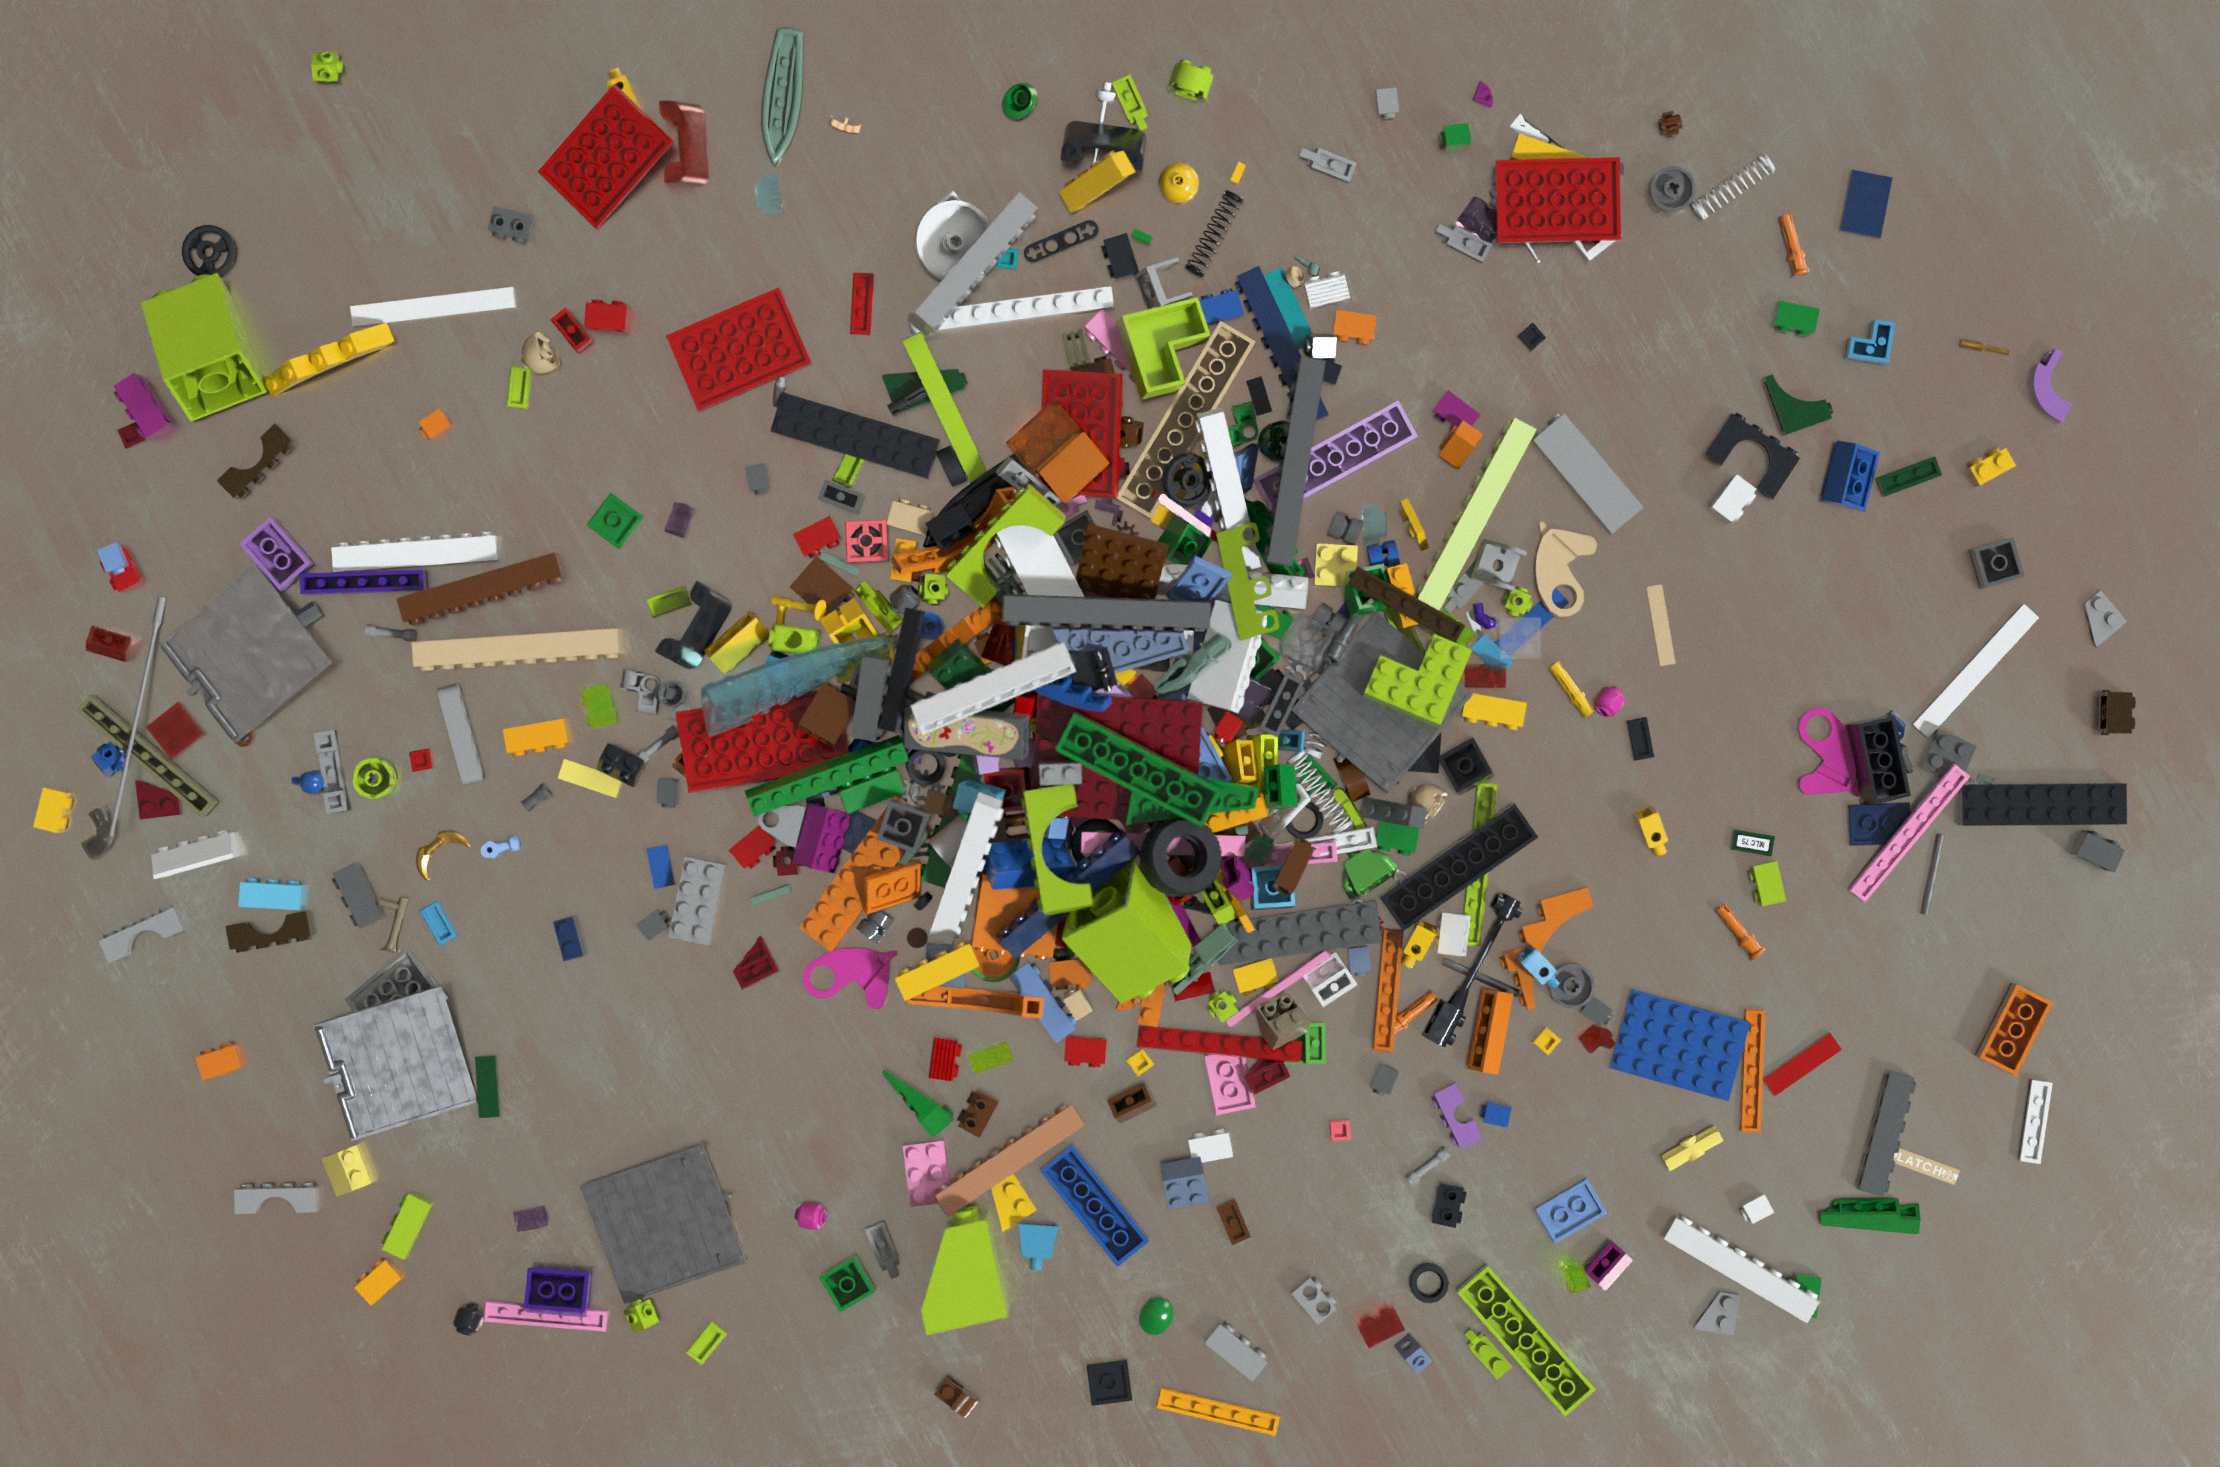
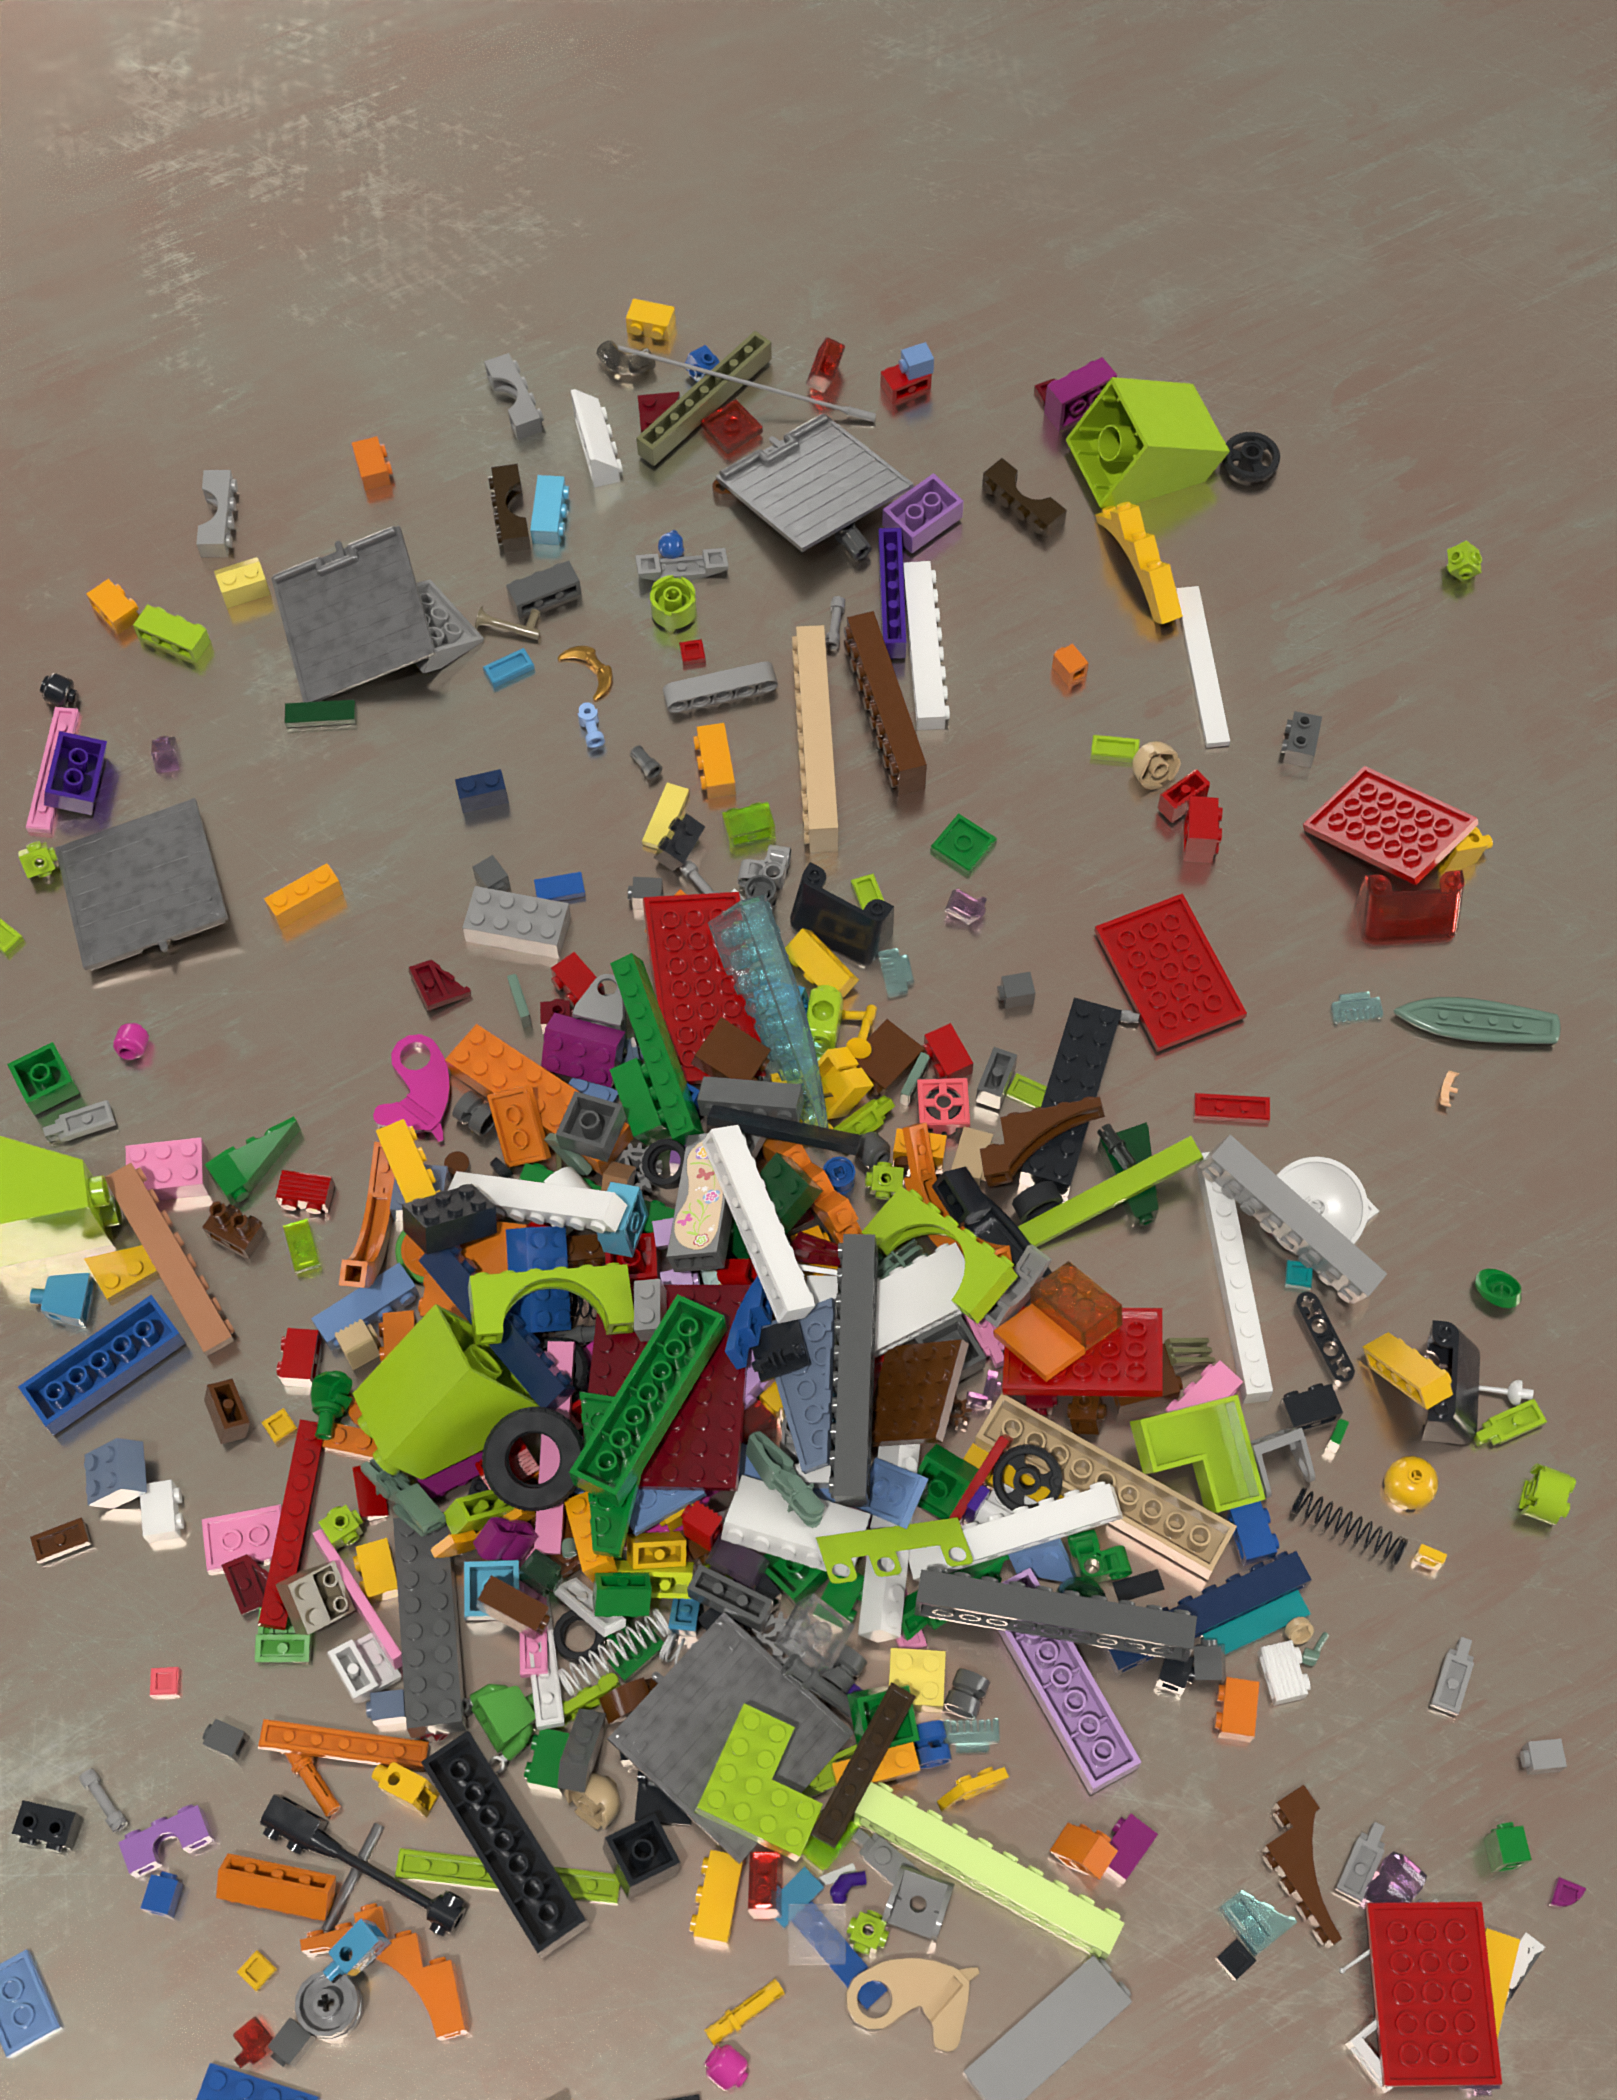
camera: 90 degrees right, 25 degrees down
medium blue brick [1044,816,1069,839] -> none
white brick [1435,912,1471,956] -> none
none -> light orange brick [264,863,343,929]
none -> green piece [310,1371,353,1440]
none -> black brick [402,1184,497,1255]
none -> clear light blue piece [878,948,914,997]
none -> reddish brown arch [980,1097,1105,1187]
none -> clear light blue wing [1218,1890,1297,1957]
none -> reddish brown arch [1262,1784,1342,1949]

